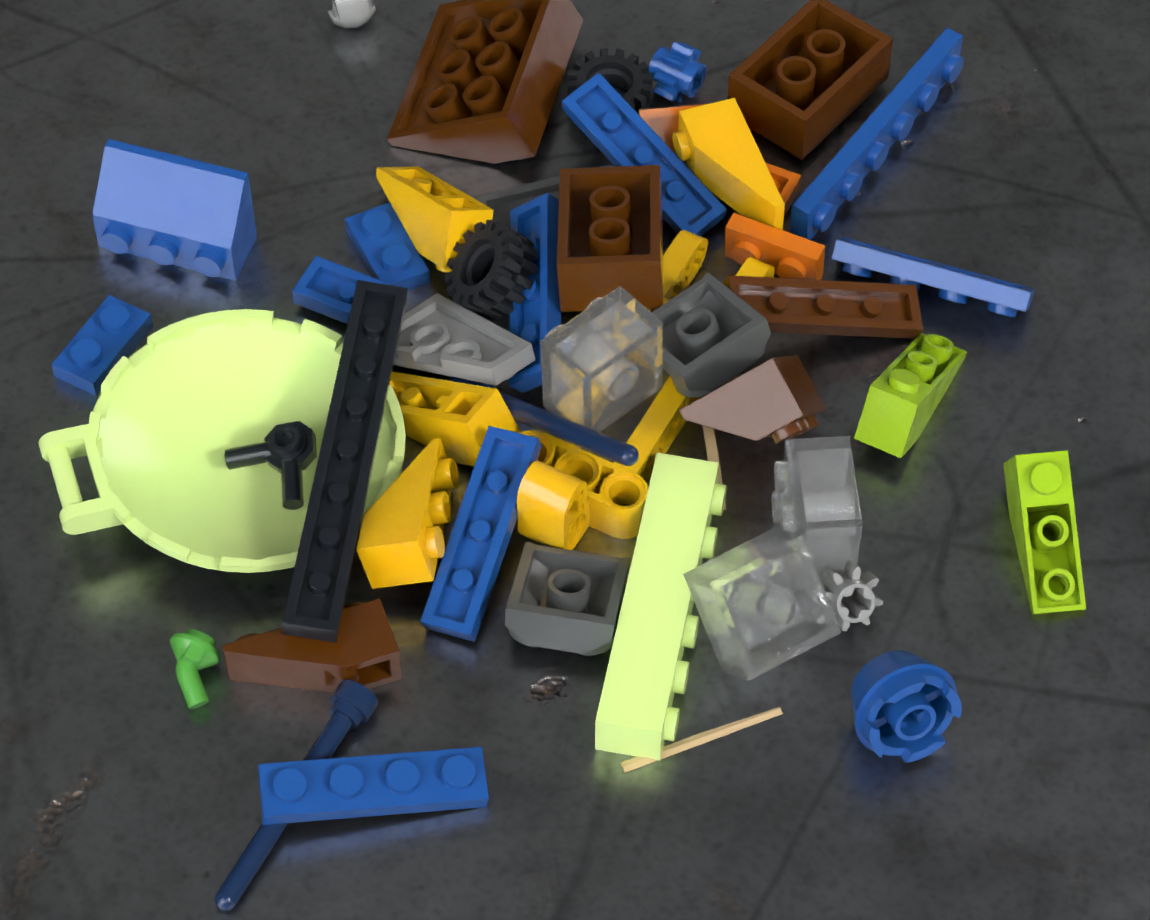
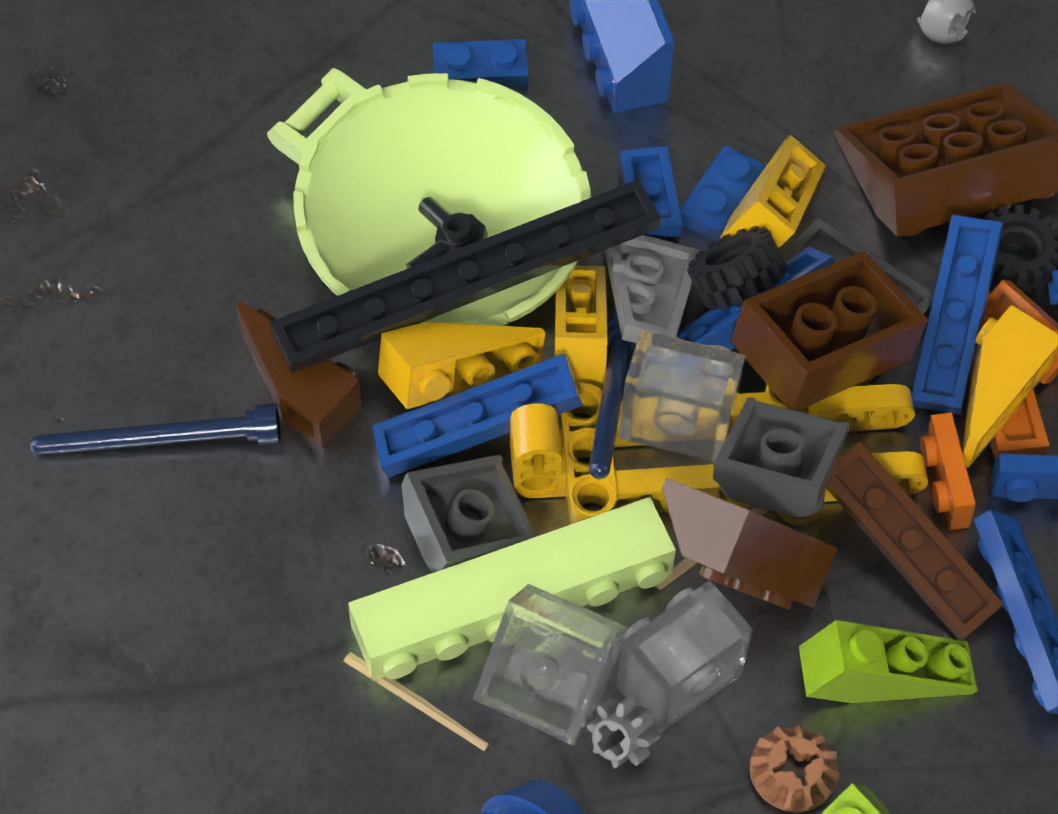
camera: 55 degrees right, 5 degrees up
bright green plate [170,629,221,709] -> none
blue plate [258,747,489,825] -> none
none -> nougat gear [749,724,840,812]

